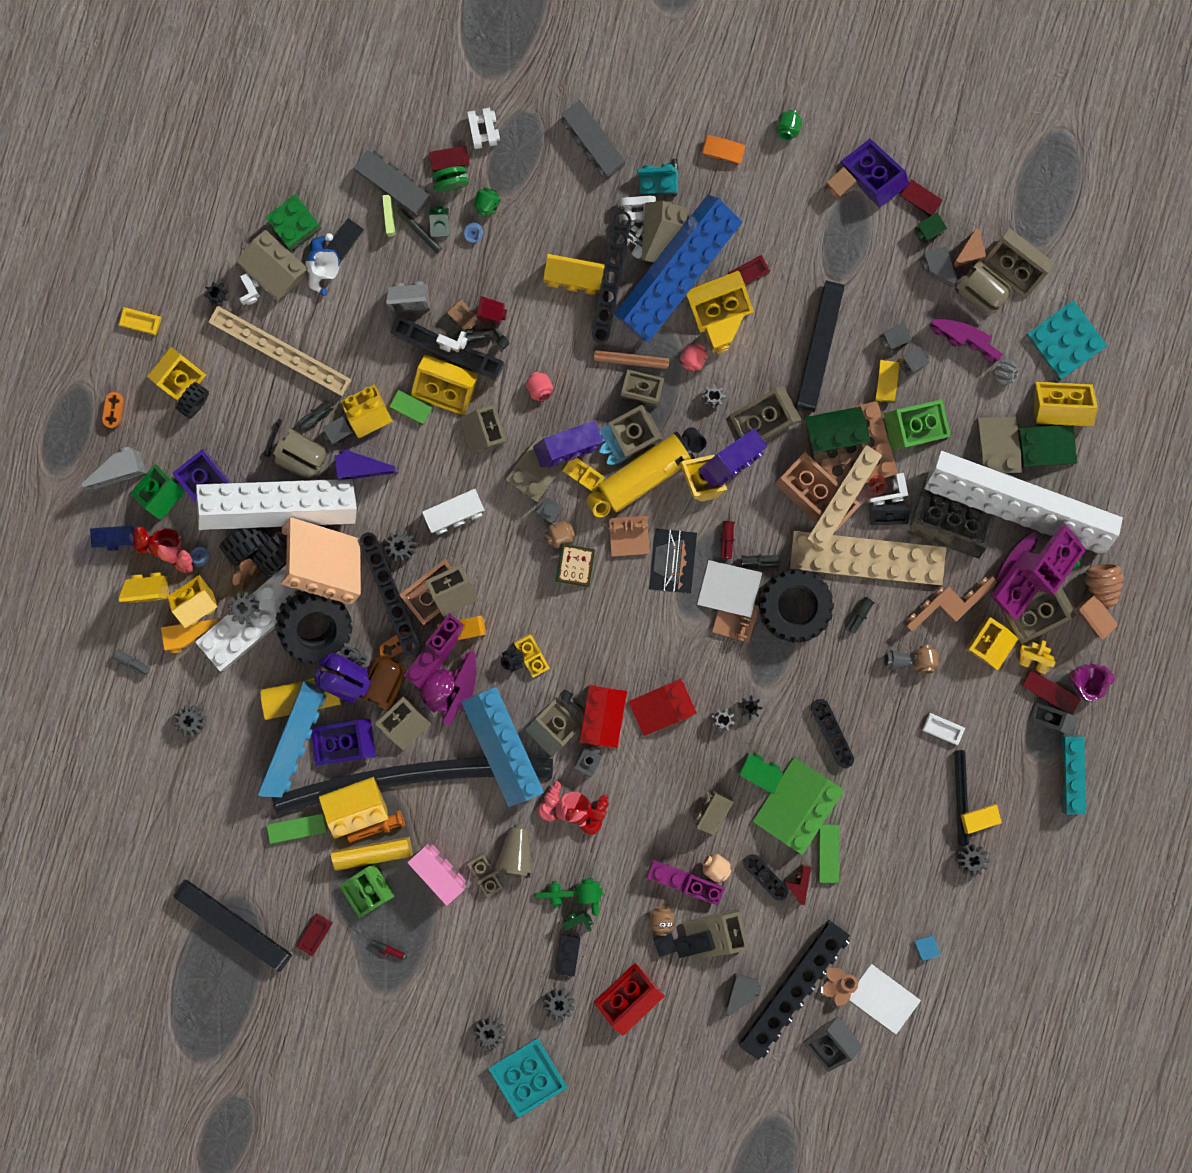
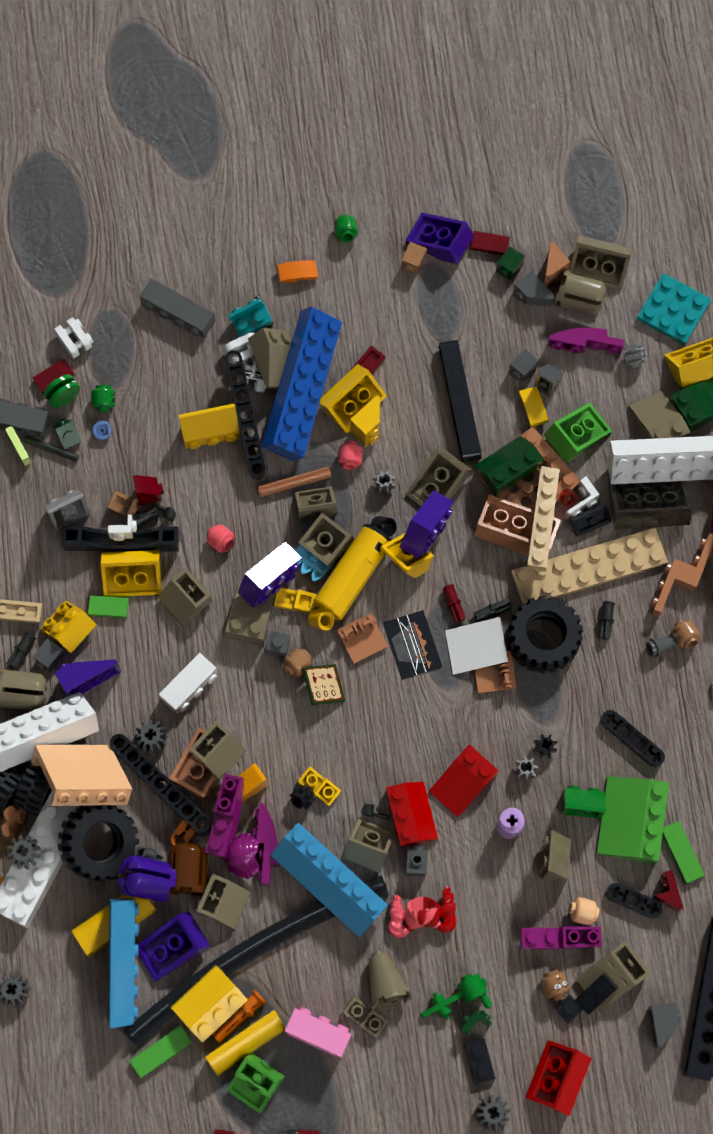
camera: 25 degrees left, 15 degrees down
none -> lavender piece [496,808,525,839]

